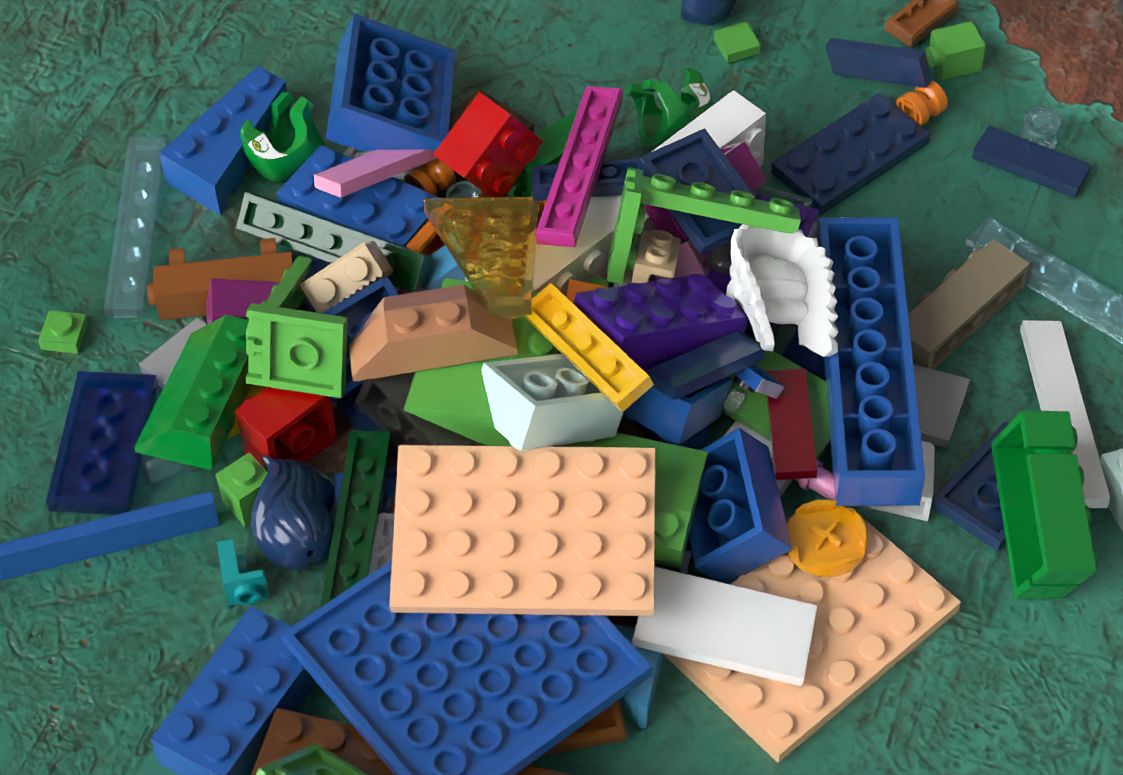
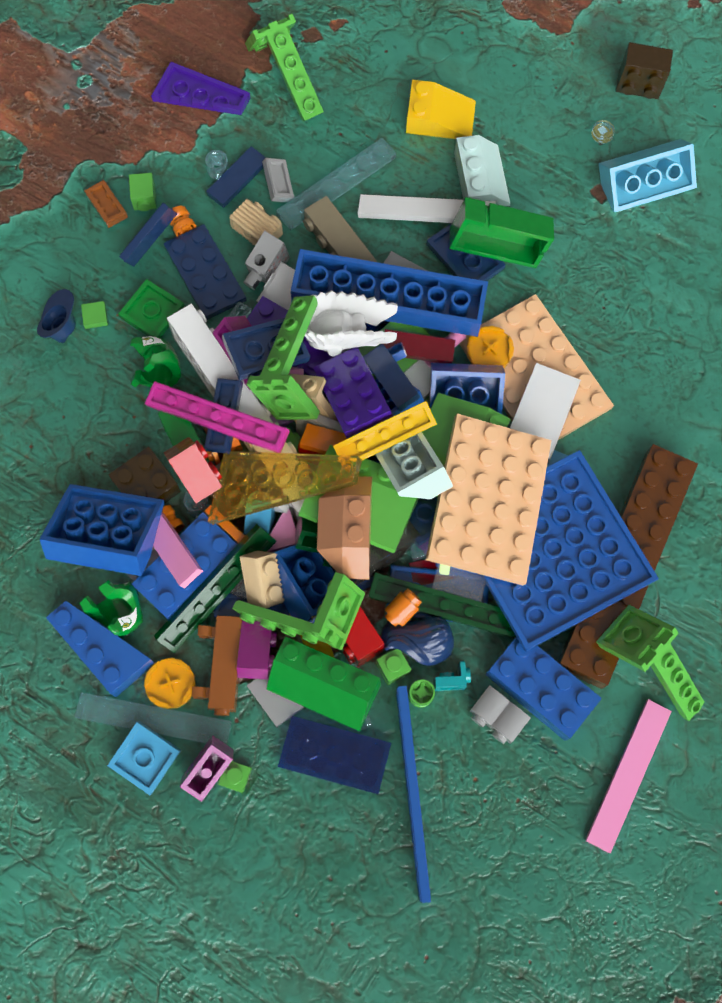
camera: 85 degrees left, 20 degrees up
none -> dark azure plate [107,721,181,795]
none -> green plate [118,279,185,338]
none -> light orange tile [144,658,196,710]
none -> magenta brick [180,735,234,802]
none -> tan brick [229,199,283,245]
none -> light grey torso [243,231,290,290]
none -> light grey tile [262,158,294,203]
none -> orange brick [385,588,422,626]
none -> bright green wheel [408,679,435,708]
none -> light grey brick [470,685,530,744]

